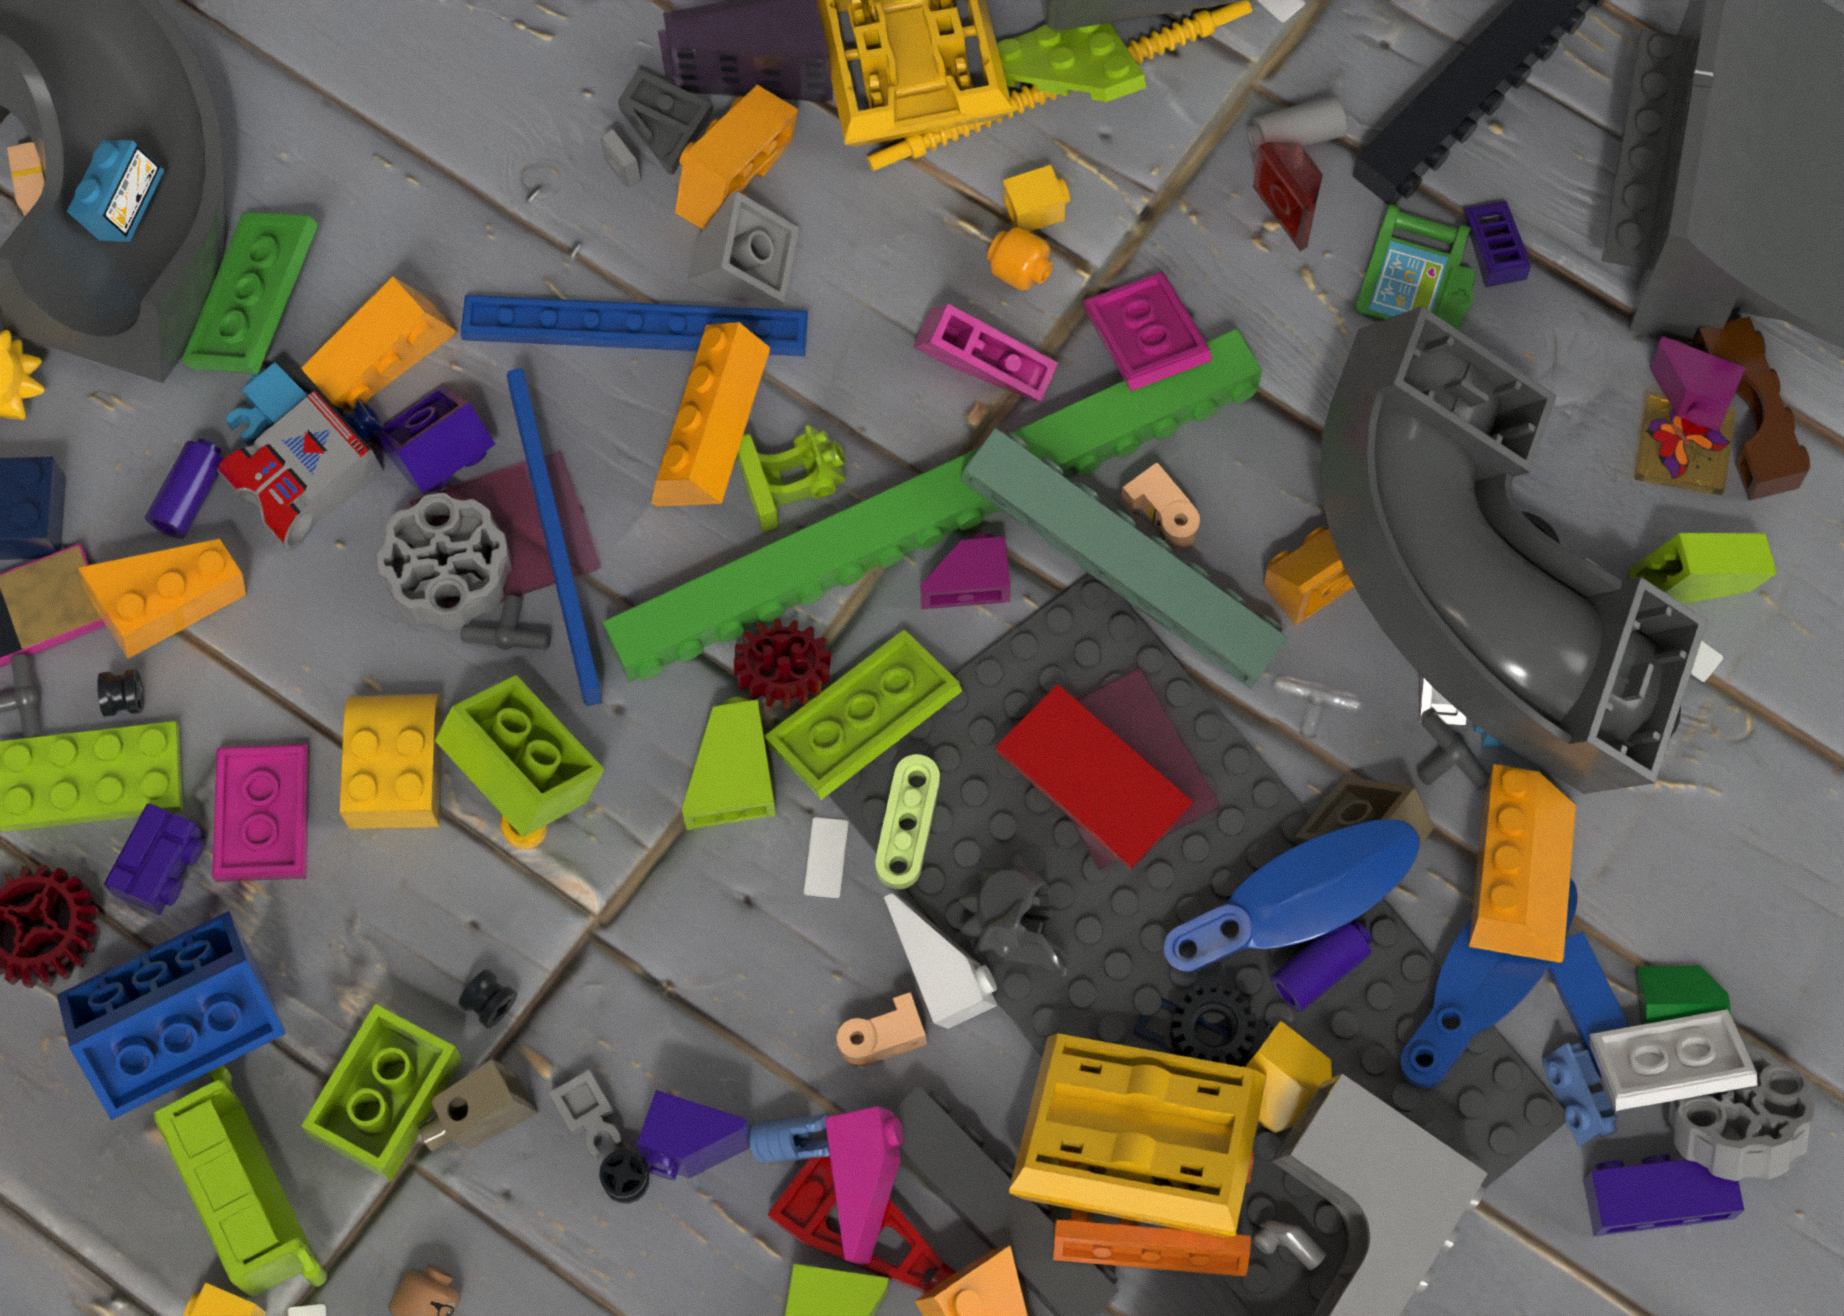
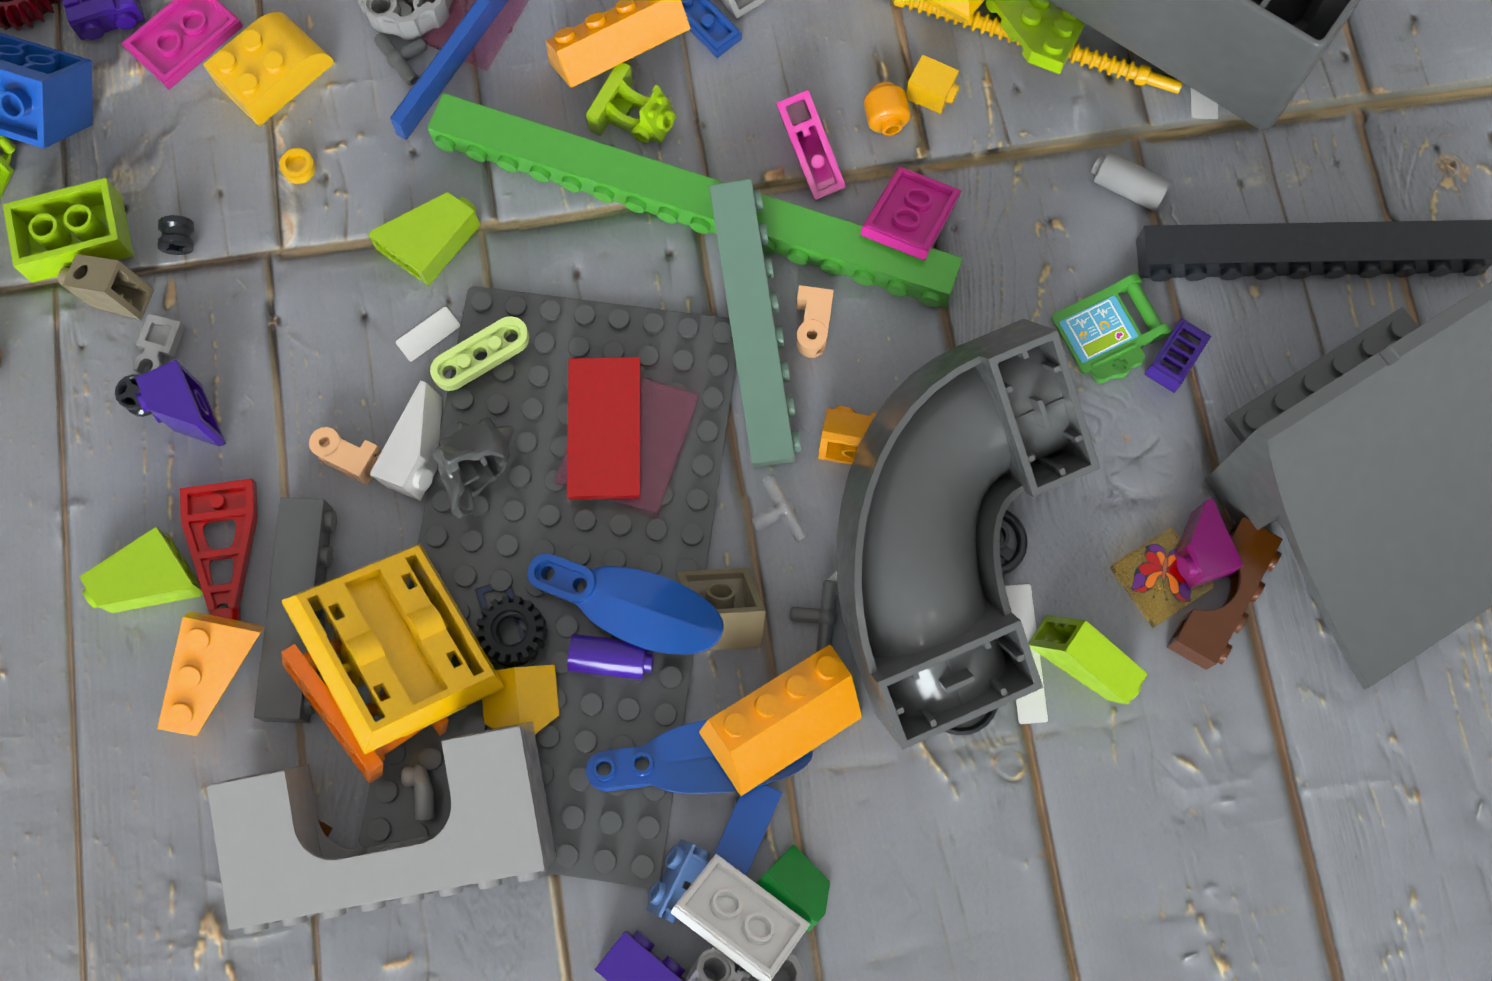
camera: 45 degrees right, 5 degrees up
lime brick [435,675,605,837] -> none
dark red gear [733,619,831,708] -> none
medium blue hinge [750,1113,830,1163] -> none
lime plate [764,629,962,800] -> none
dark pink slope [825,1106,904,1265] -> none
magenta slope [920,533,1010,609] -> none
clear red slope [1253,142,1323,251] -> none

